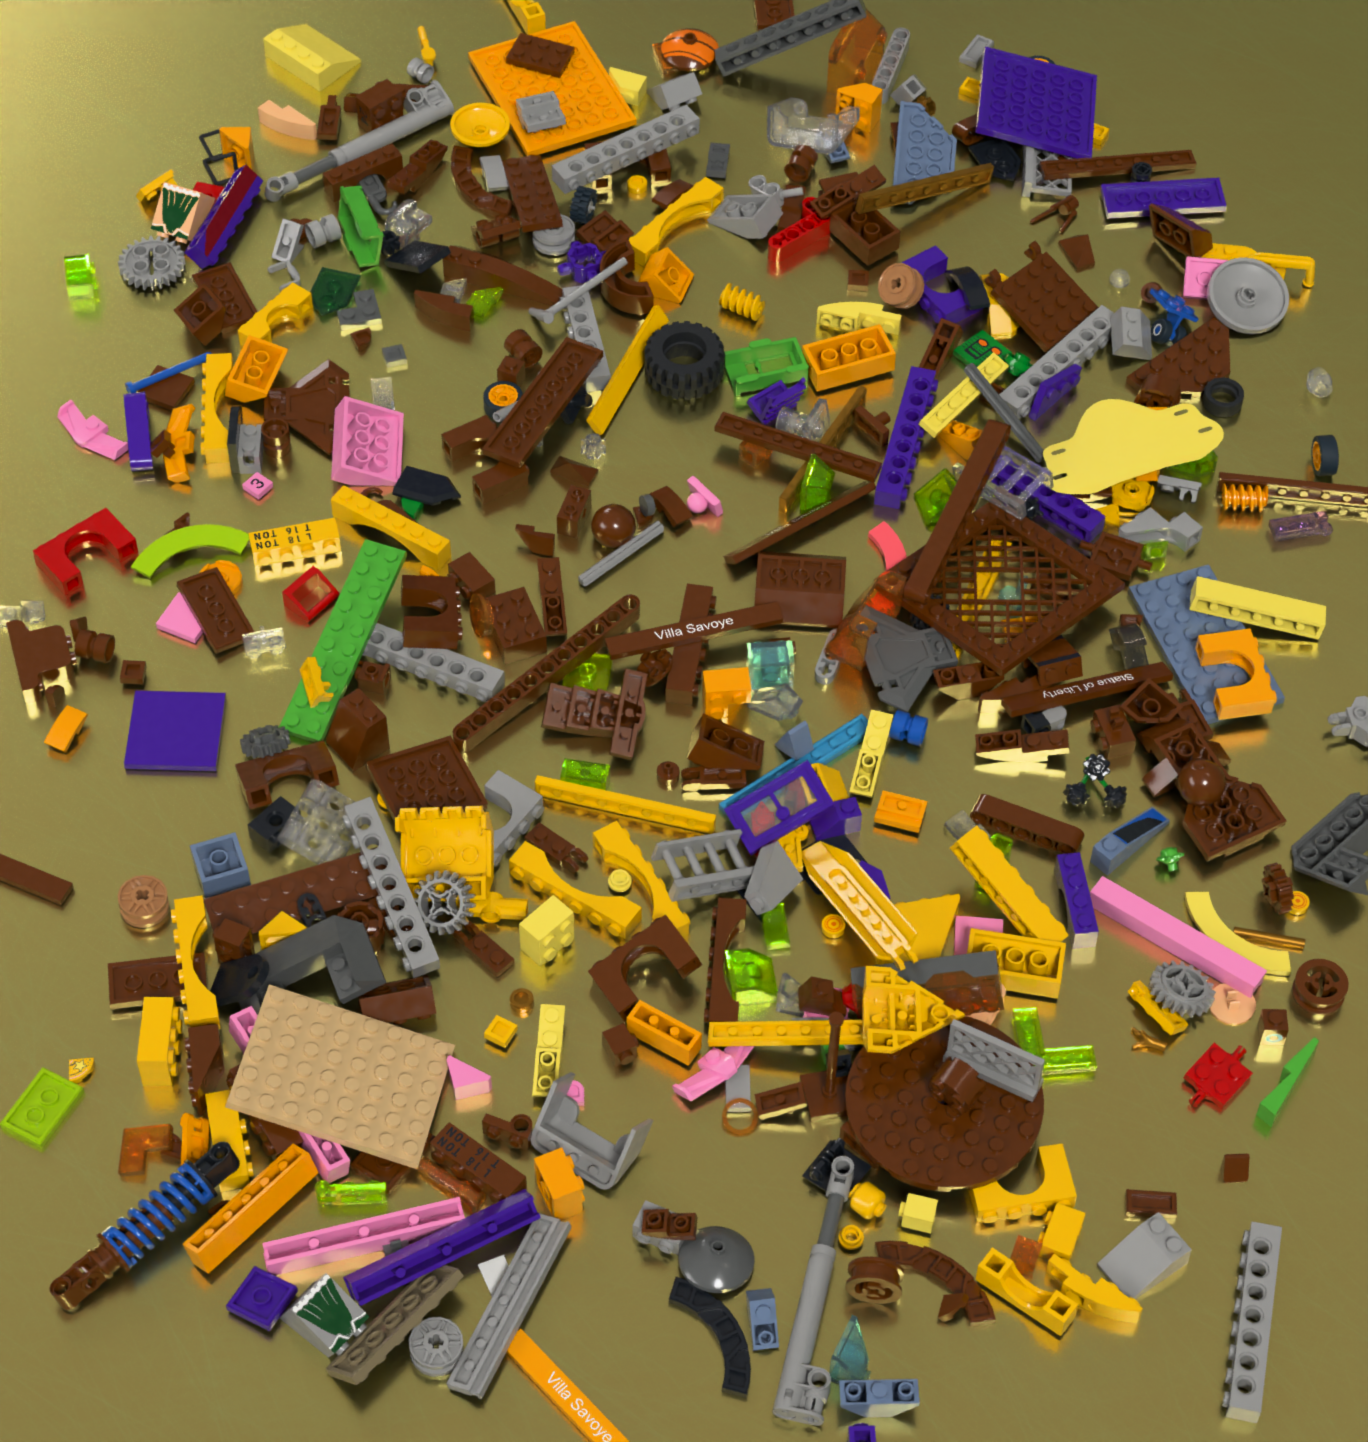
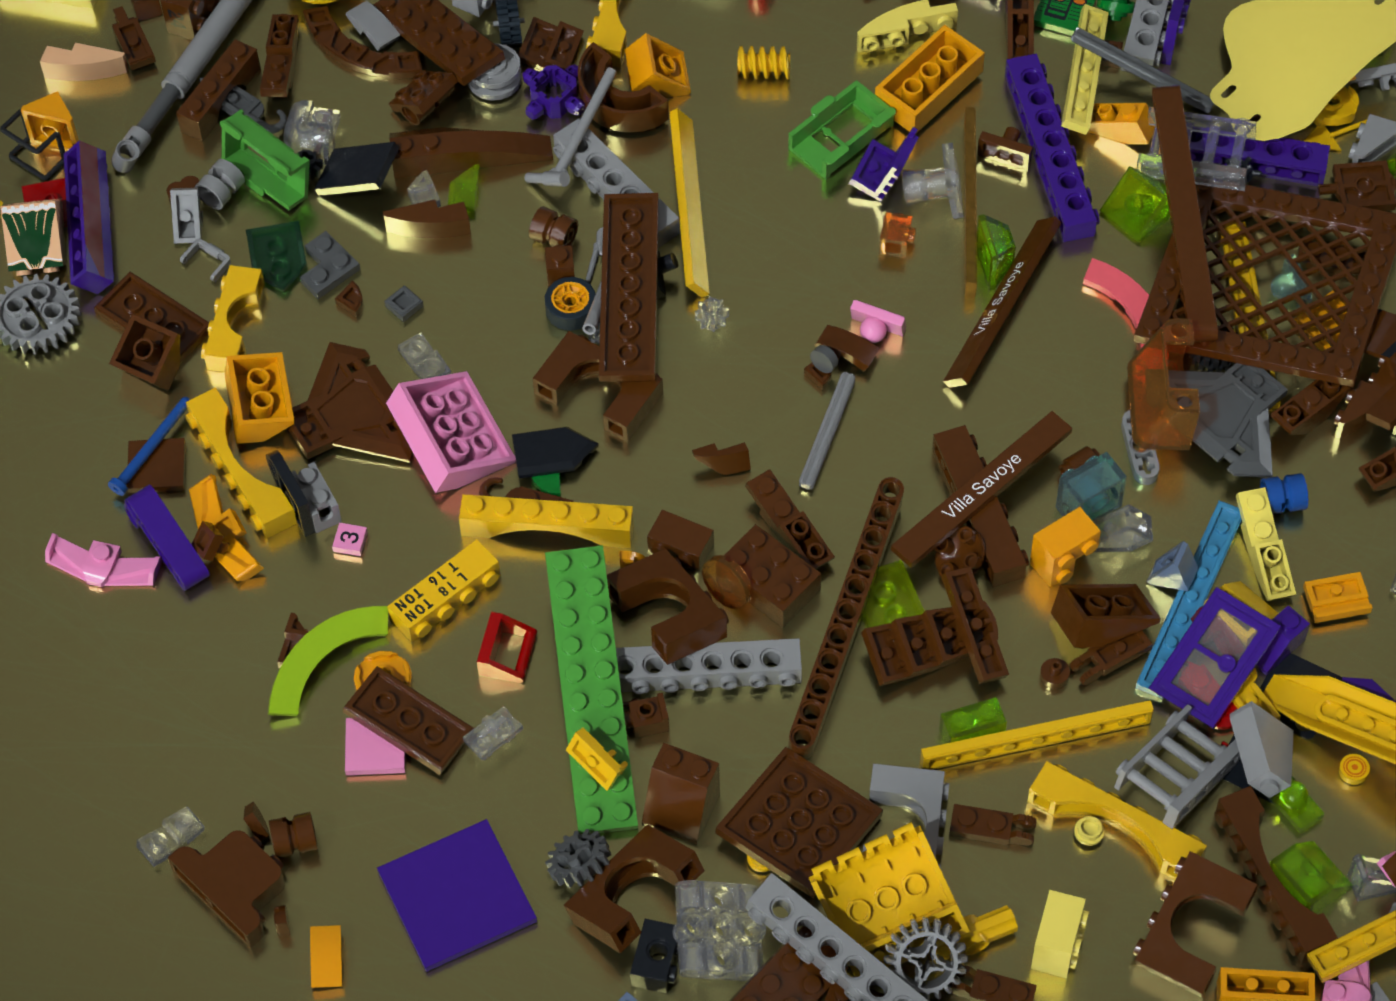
camera: 25 degrees left, 5 degrees up
red arch [33,508,138,596] -> none
reddish brown plate [120,660,147,685] -> none
reddish brown wheel [261,418,291,458] -> none
yellow arch [509,841,642,940] -> none
reddish brown slope [550,456,598,487] -> none
reddish brown brick [557,485,592,539] -> none
reddish brown piece [591,503,636,549] -> none
black tyre [645,321,724,400] -> none
reddish brown tile [714,412,882,483] -> none
reddish brown slope [754,551,846,628] -> none

